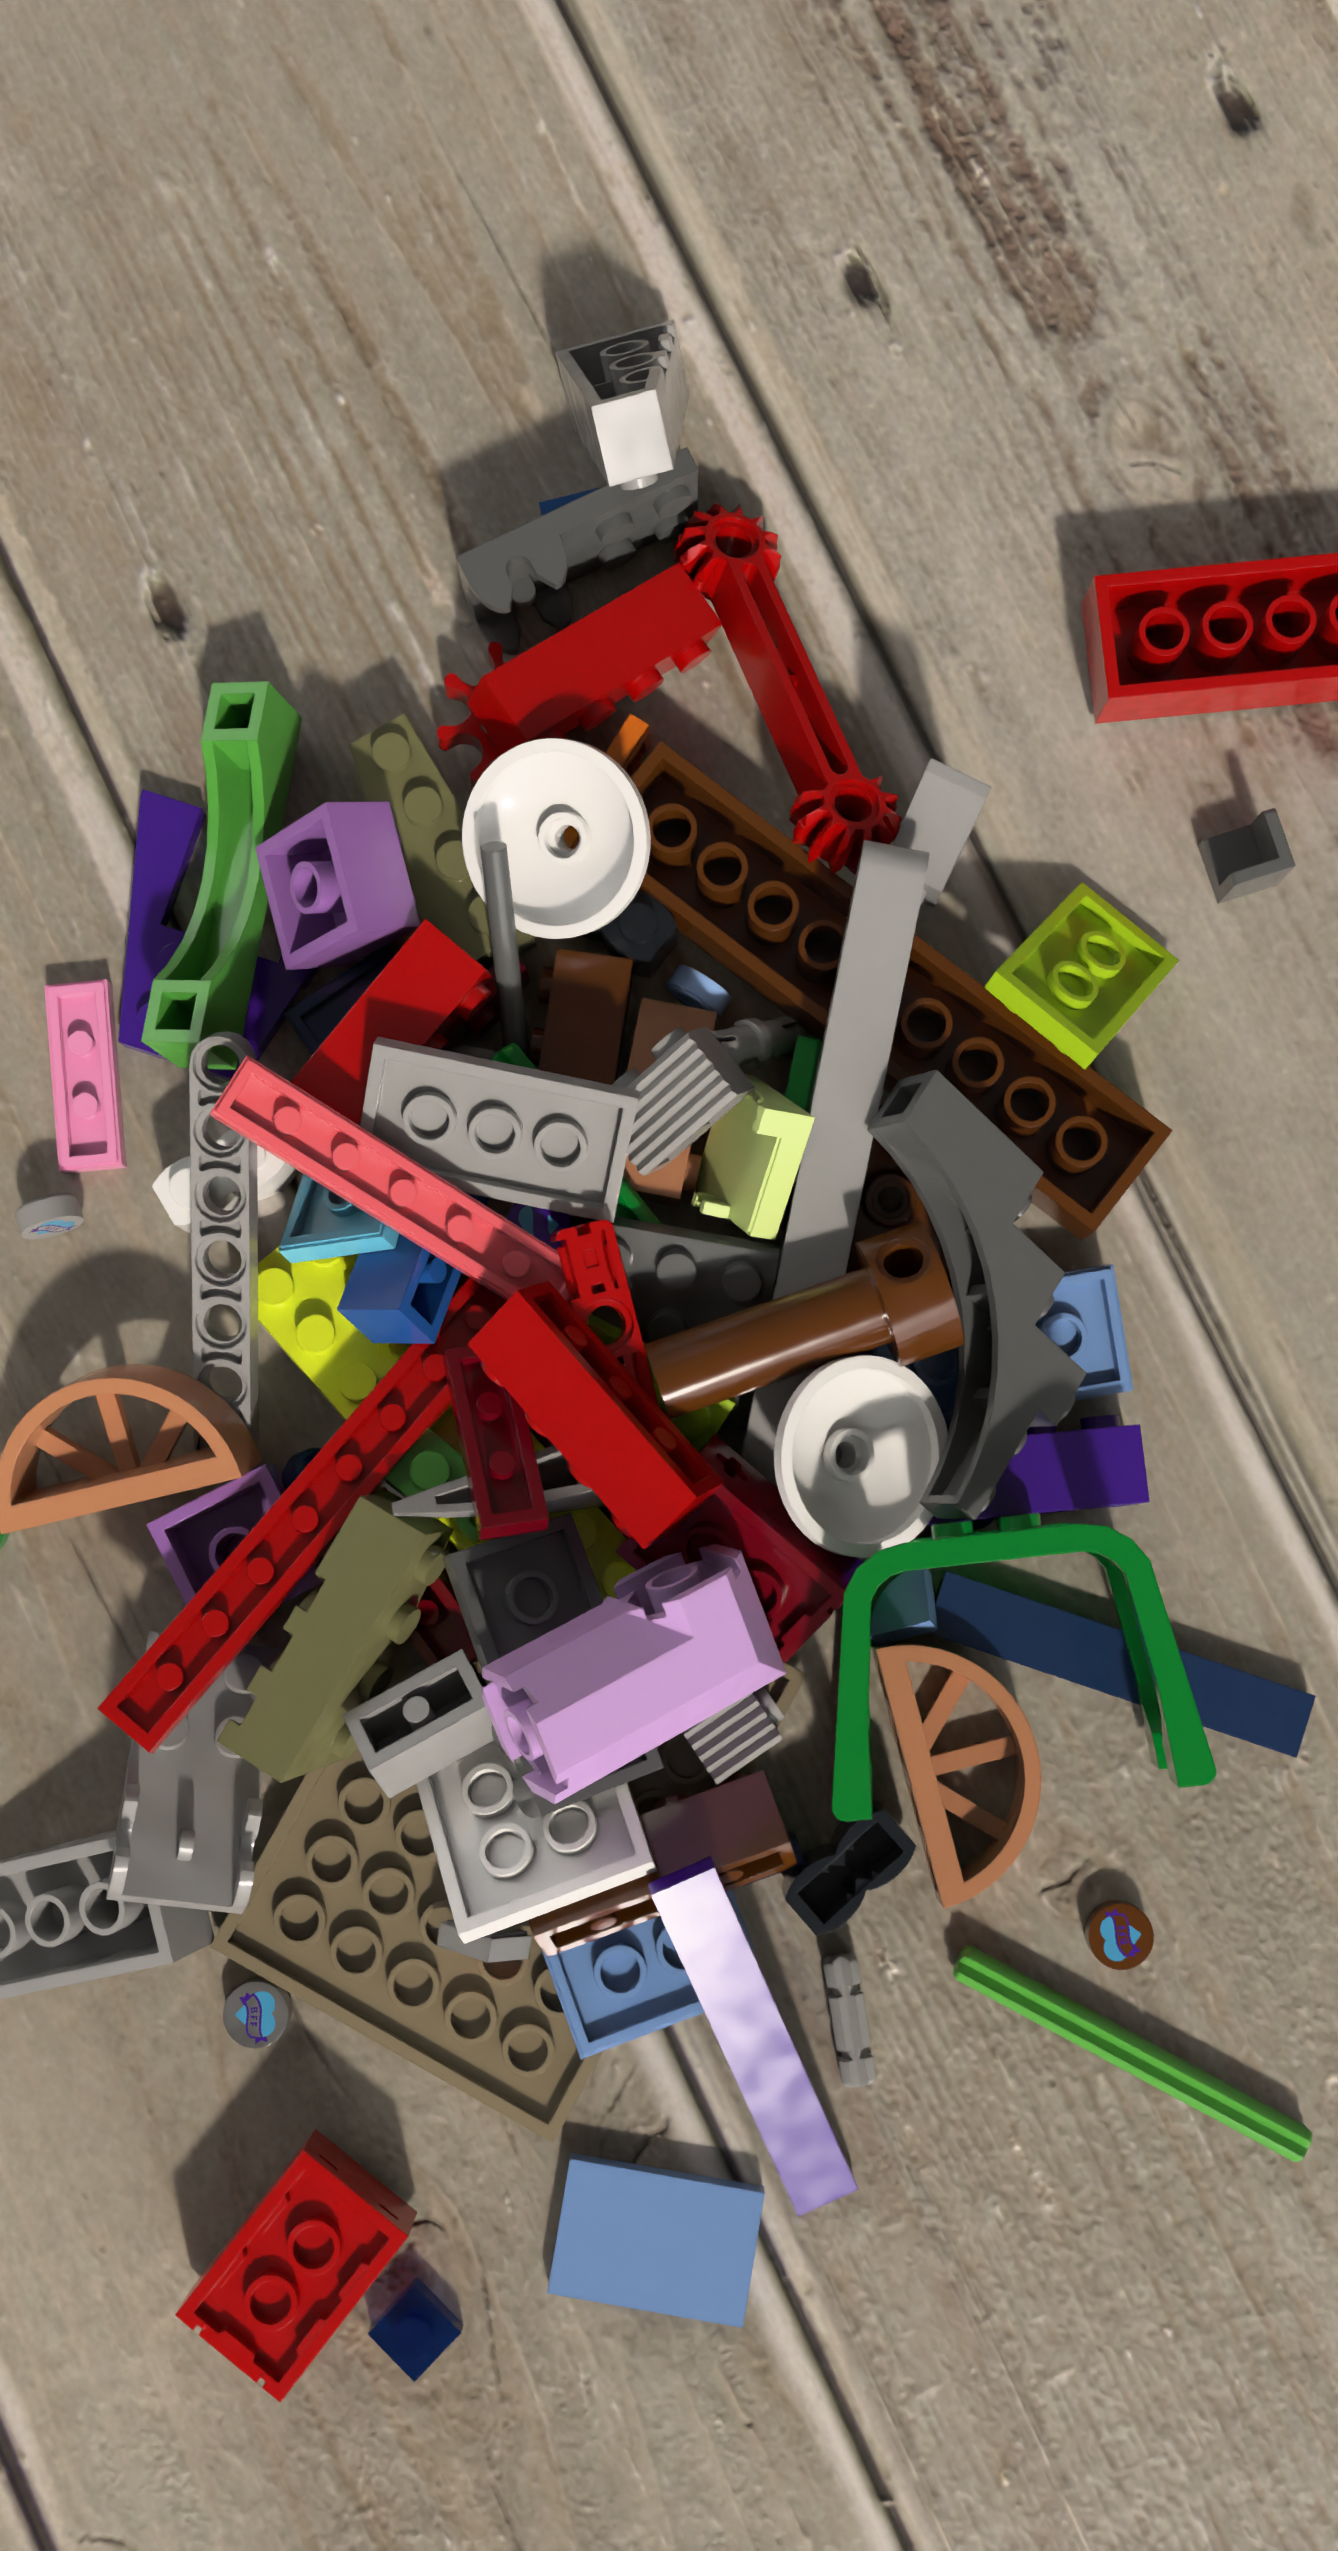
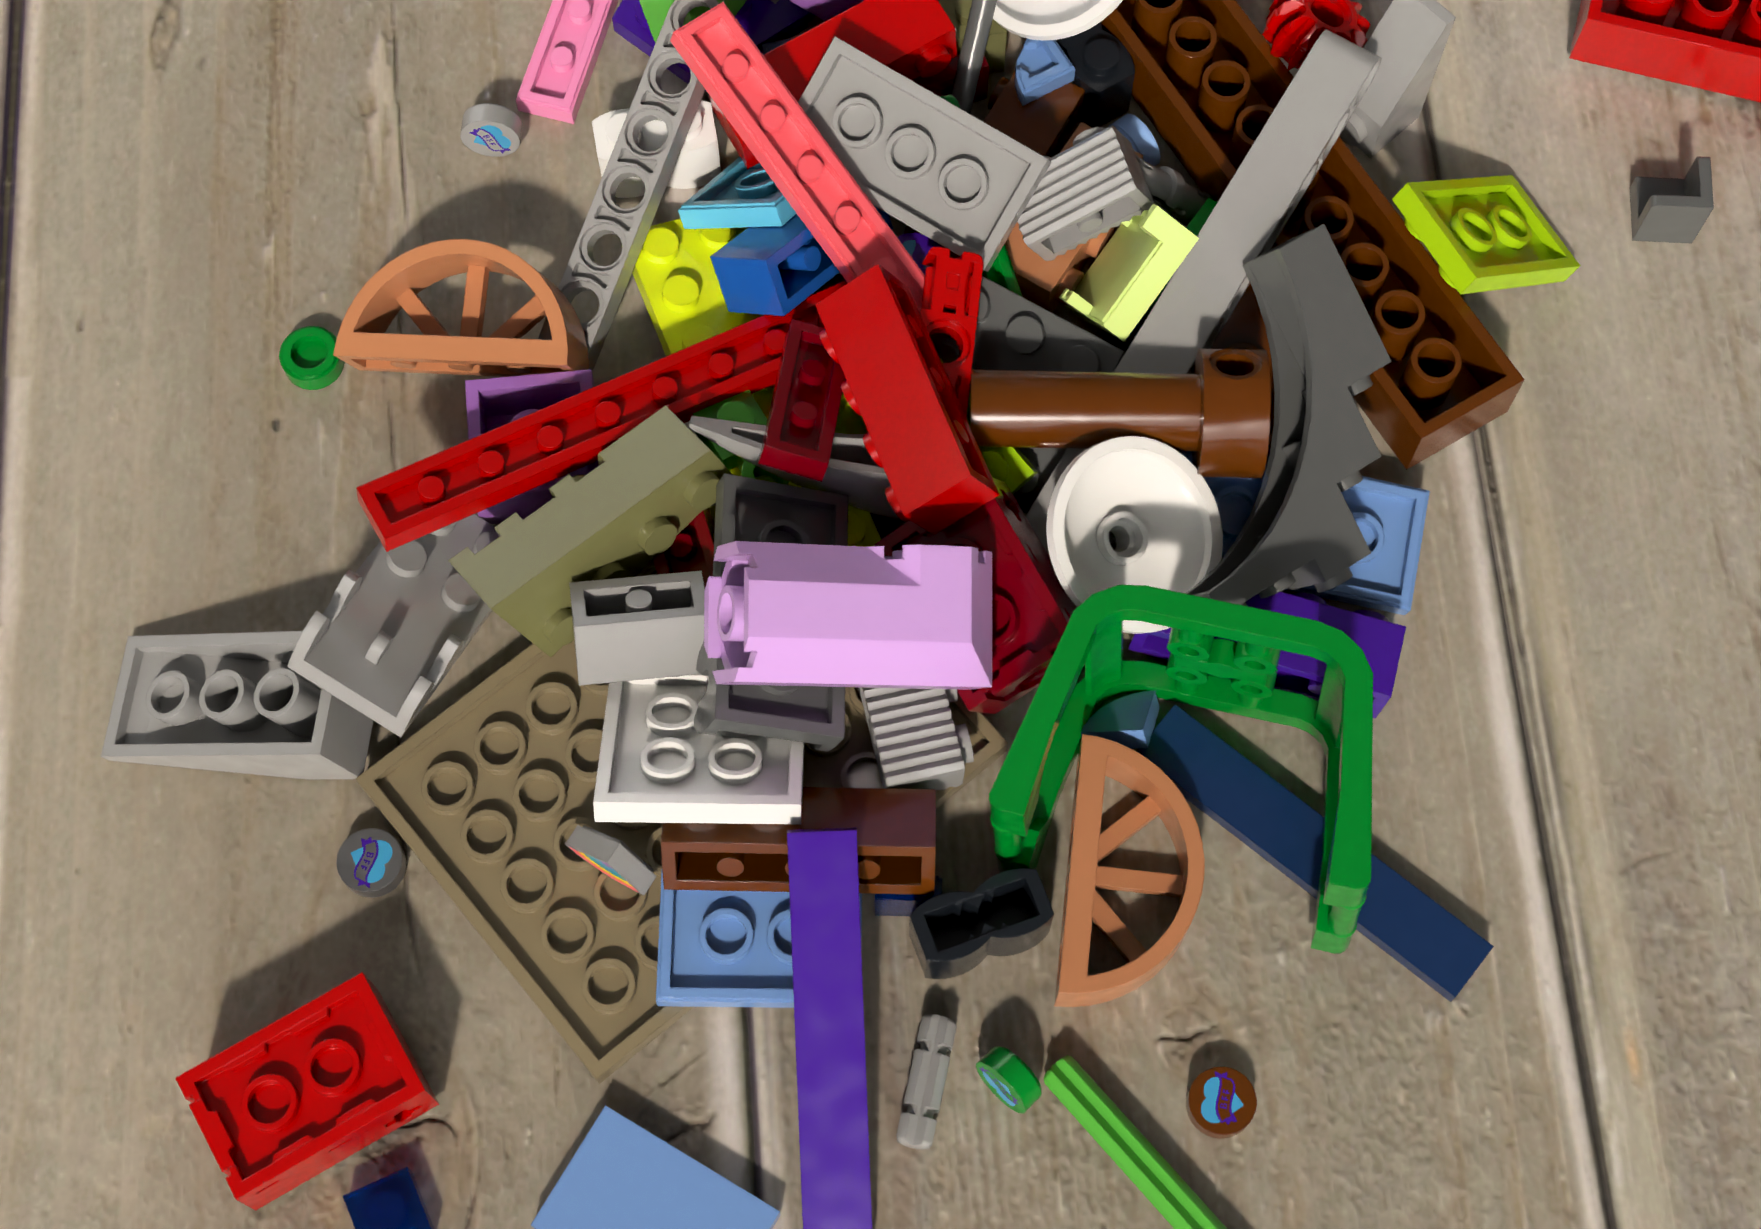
camera: 20 degrees right, 15 degrees down
none -> green tile [976,1046,1042,1114]
none -> medium blue tile [1014,38,1075,106]

